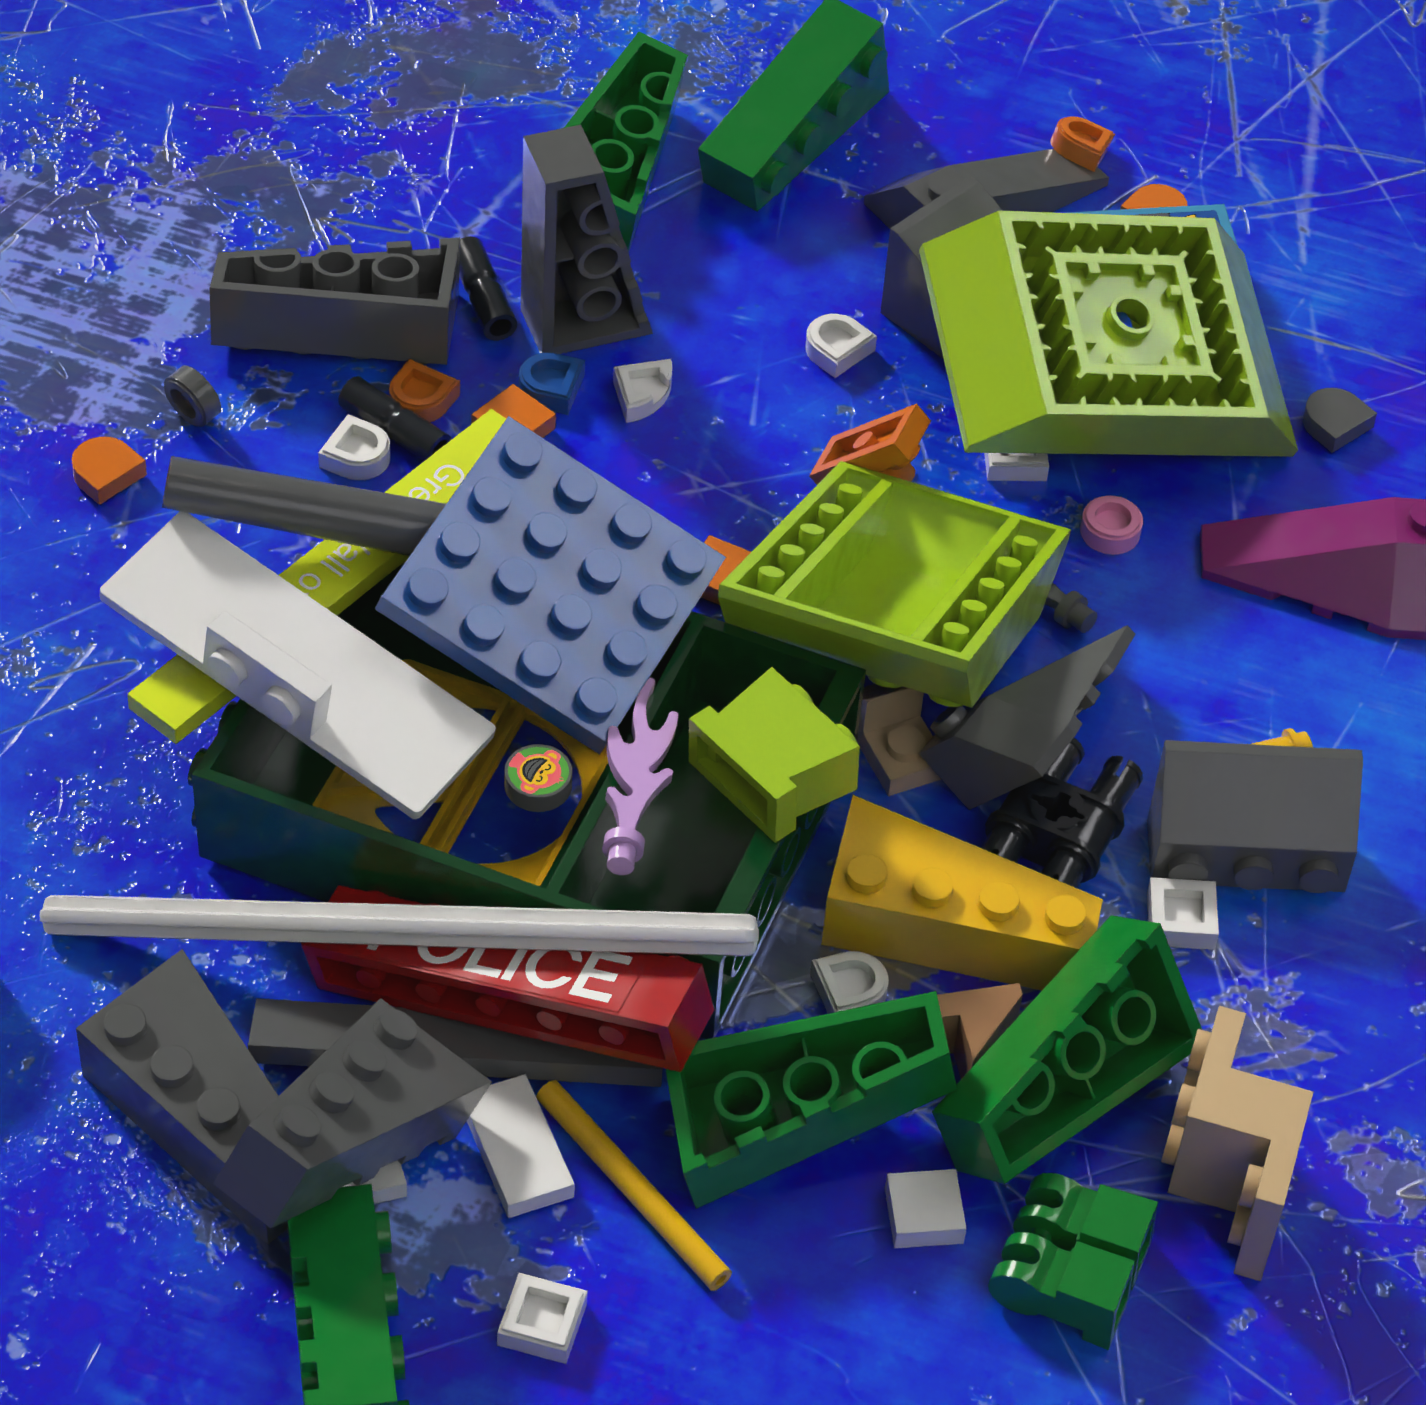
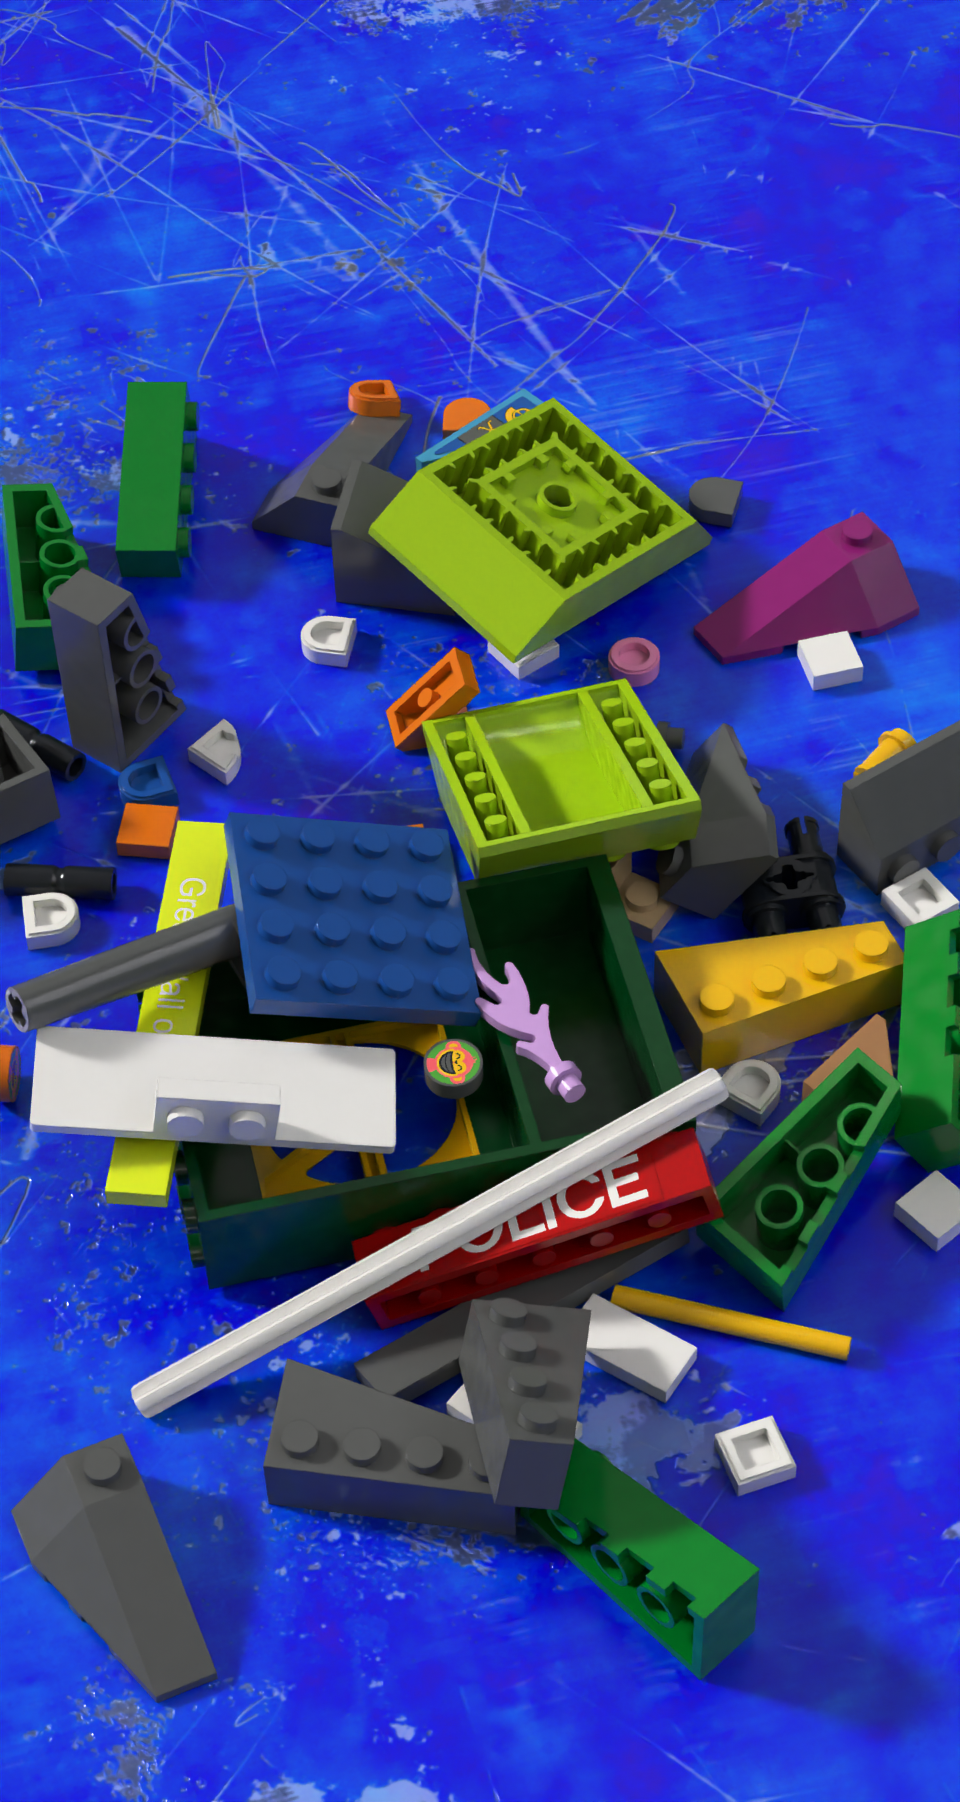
camera: 30 degrees left, 0 degrees up
orange tile [389,359,460,422] -> none
lime hips [689,667,860,843] -> none
none -> white tile [797,631,864,691]

